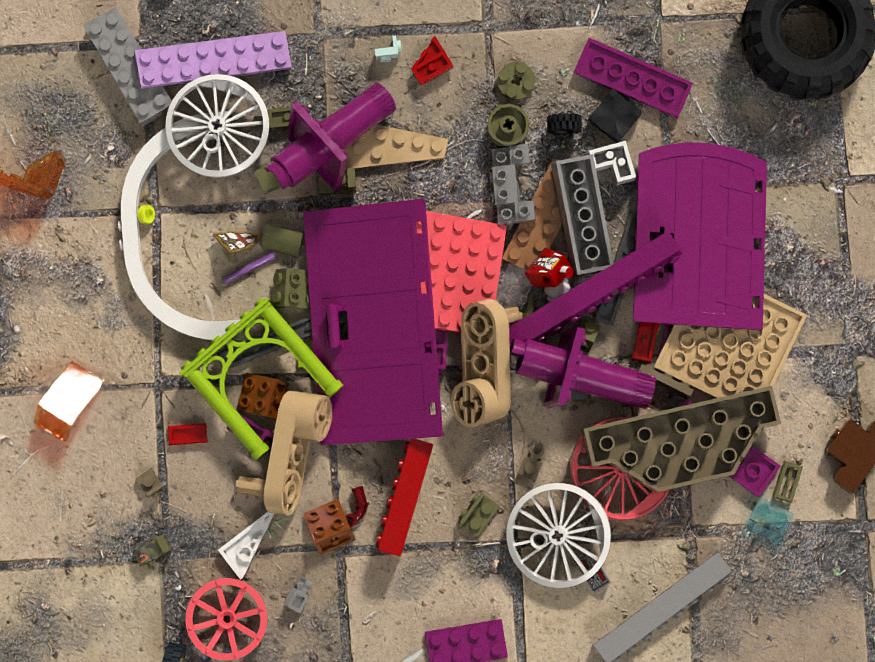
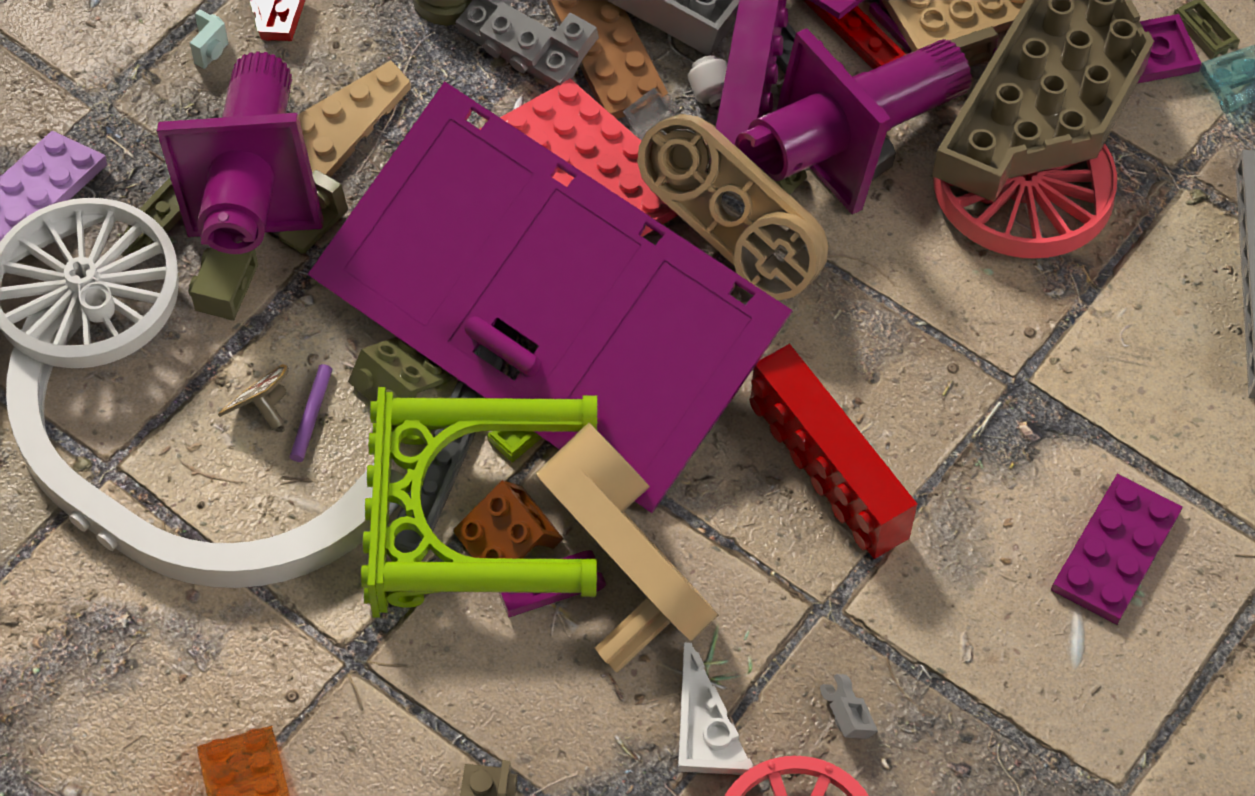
camera: 50 degrees left, 25 degrees down
neon yellow tile [137,205,155,224] -> none
red tile [168,423,208,446] -> none
olive brick [261,224,304,258] -> none
dark orange bracket [303,499,356,555] -> none
dark red piece [346,486,370,527] -> none
olive bracket [458,493,500,537] -> none
white piece [506,483,611,588] -> none
dark tan plate [518,445,544,481] -> none
red torso [524,248,573,287] -> none
slope [573,549,611,592] -> none

